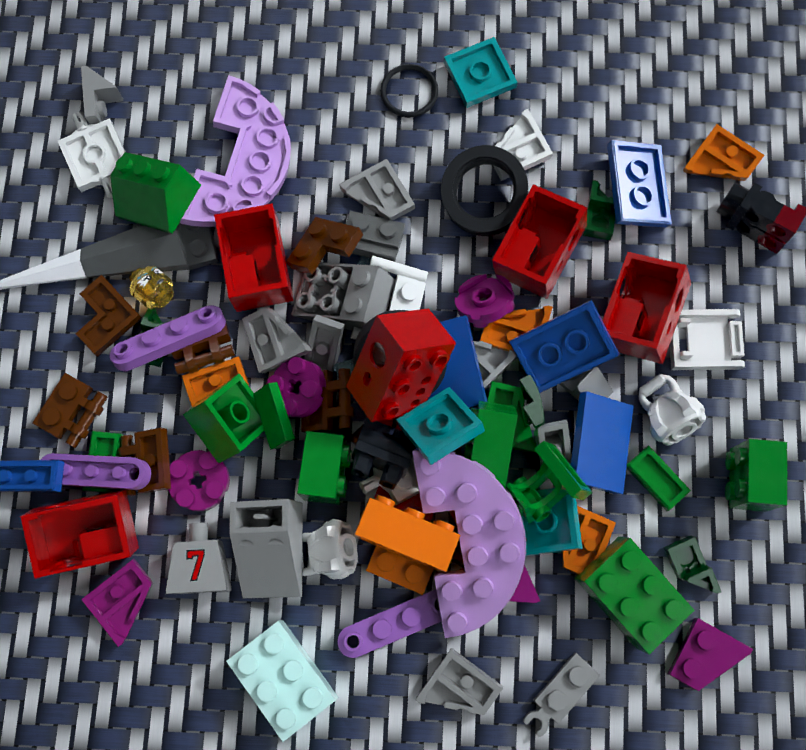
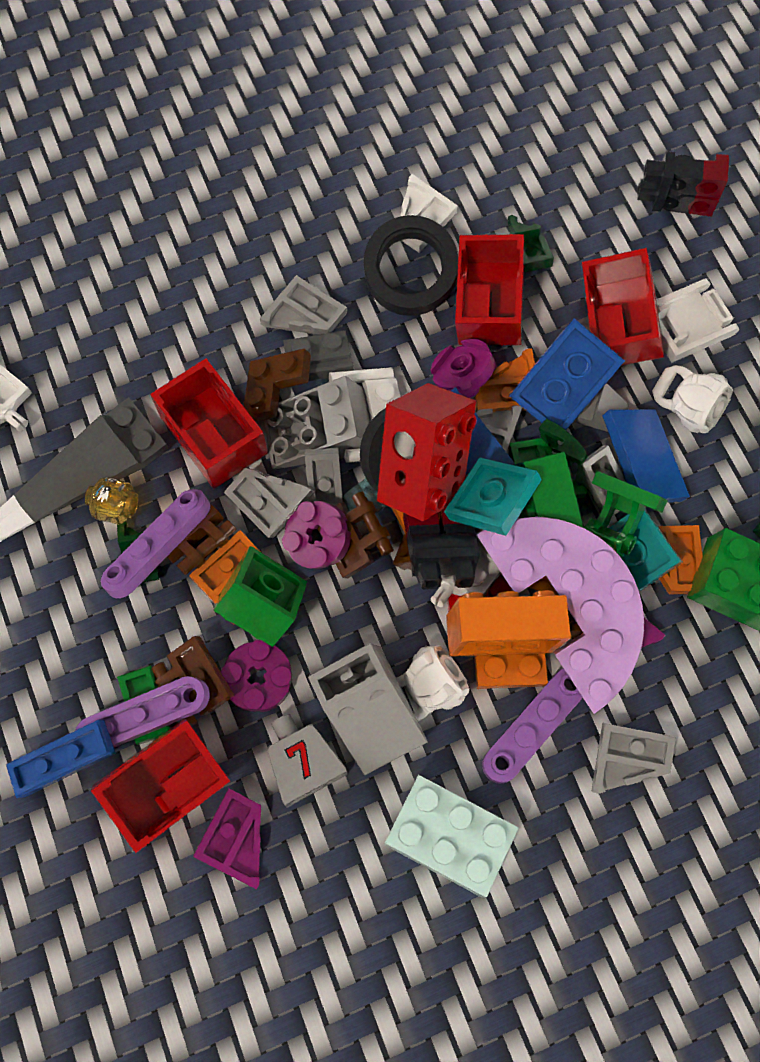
camera: 30 degrees left, 5 degrees down
reddish brown plate [33,373,108,448] -> none
reddish brown plate [75,275,142,357] -> none
green slope [110,152,201,234] -> none
lavender plate [180,75,291,227] -> none
green tile [253,382,295,450] -> none
green brick [297,431,352,505] -> none
black tyre [380,64,438,118] -> none
teal plate [444,37,518,108] -> none
light grey plate [523,652,600,737] -> none
tile [607,140,672,228] -> none
green tile [626,445,691,511] -> none
orange wing [683,124,765,181] -> none

